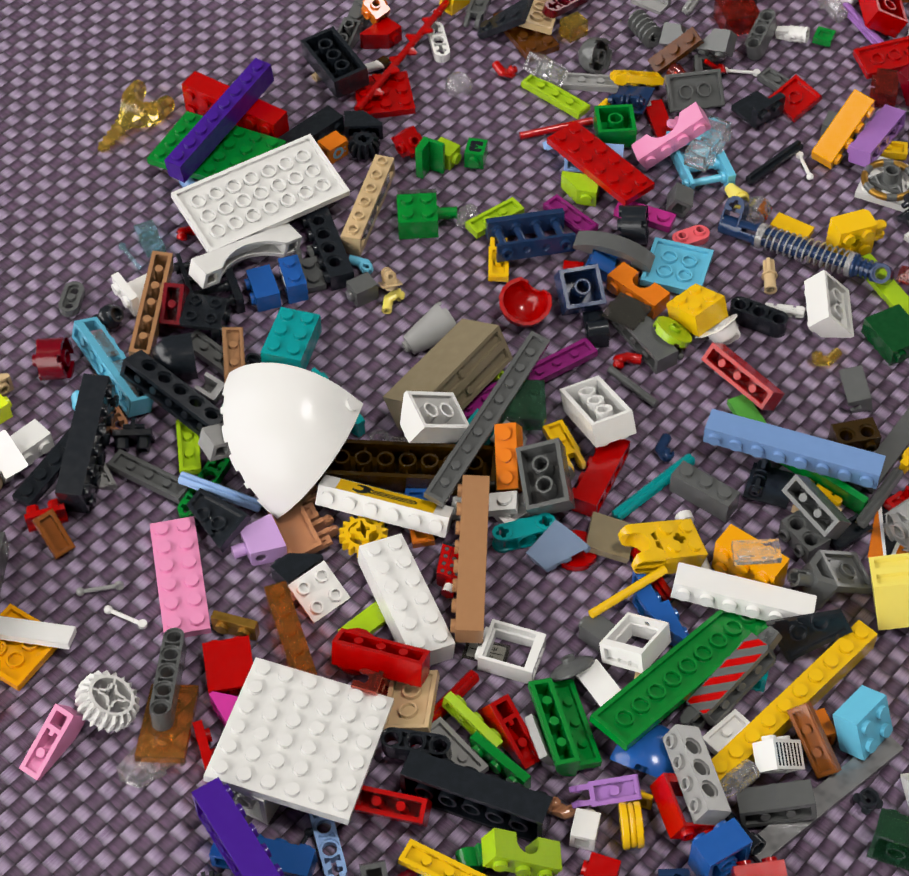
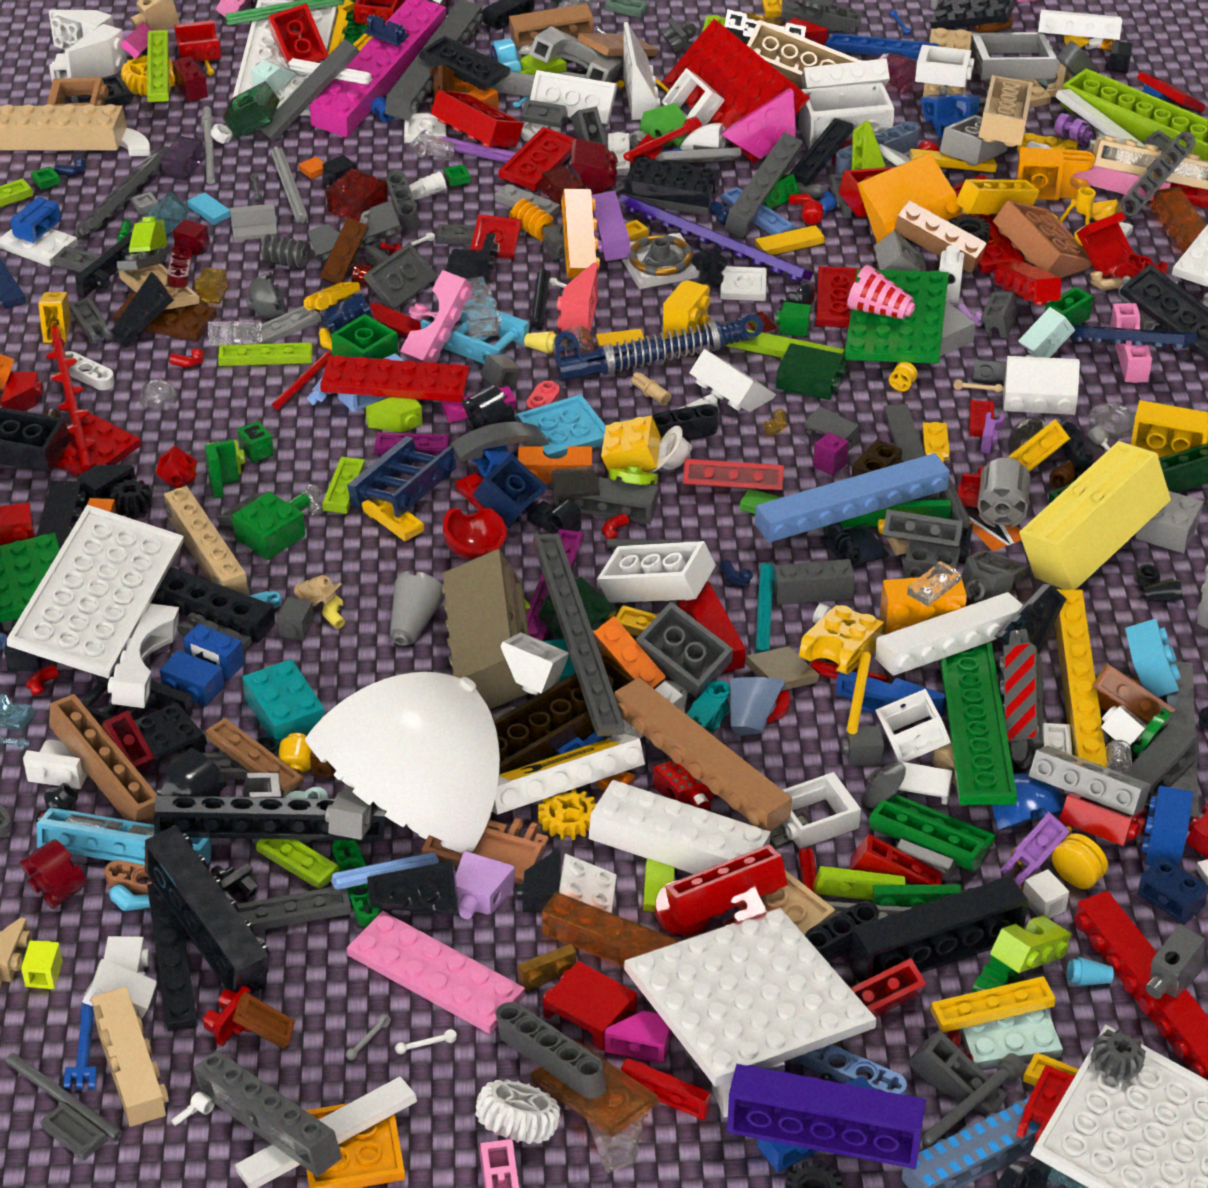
camera: 45 degrees left, 10 degrees down
none -> light grey plate [495,184,560,217]
none -> light orange piece [509,198,554,241]
none -> coral slope [557,262,598,340]
none -> magenta brick [813,432,849,476]
none -> green tile [1132,708,1173,756]

